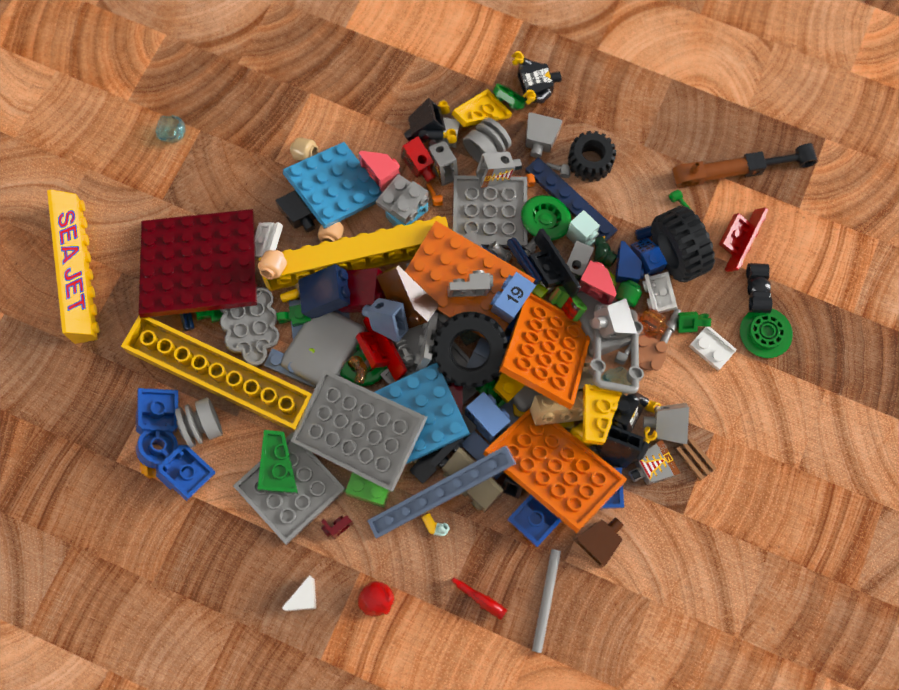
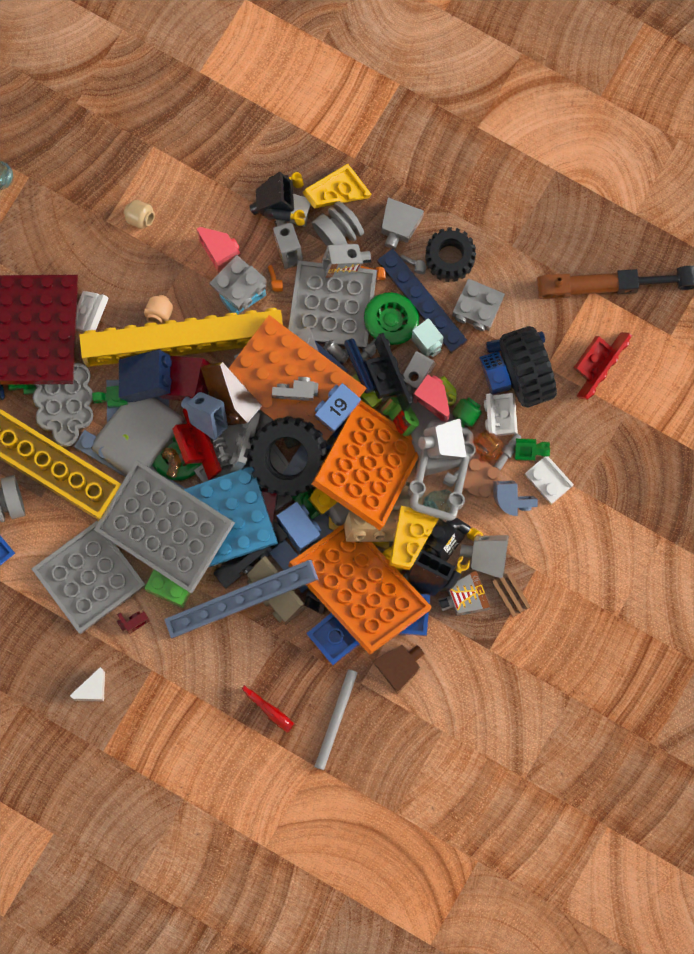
camera: 10 degrees right, 5 degrees up
green wing [257,430,298,494] -> none
light nougat head [258,250,287,279] -> none
black torso [275,190,316,232] -> none
yellow arm [280,282,300,303] -> none
dark azure plate [283,142,383,229] -> none
red hair [358,581,394,617] -> none
red torso [401,136,436,183] -> none
arm [422,513,450,536] -> none
green plate [493,84,527,110] -> none
torso [511,51,562,104] -> none
dark green animal [593,236,618,268] -> none
blue slope [615,241,644,284] -> none
green hand [669,190,691,209] -> none
green wheel [740,309,793,358] -> none
black piece [746,263,773,313] -> none
none -> light grey plate [452,279,505,331]
none -> sand blue brick [493,480,538,516]

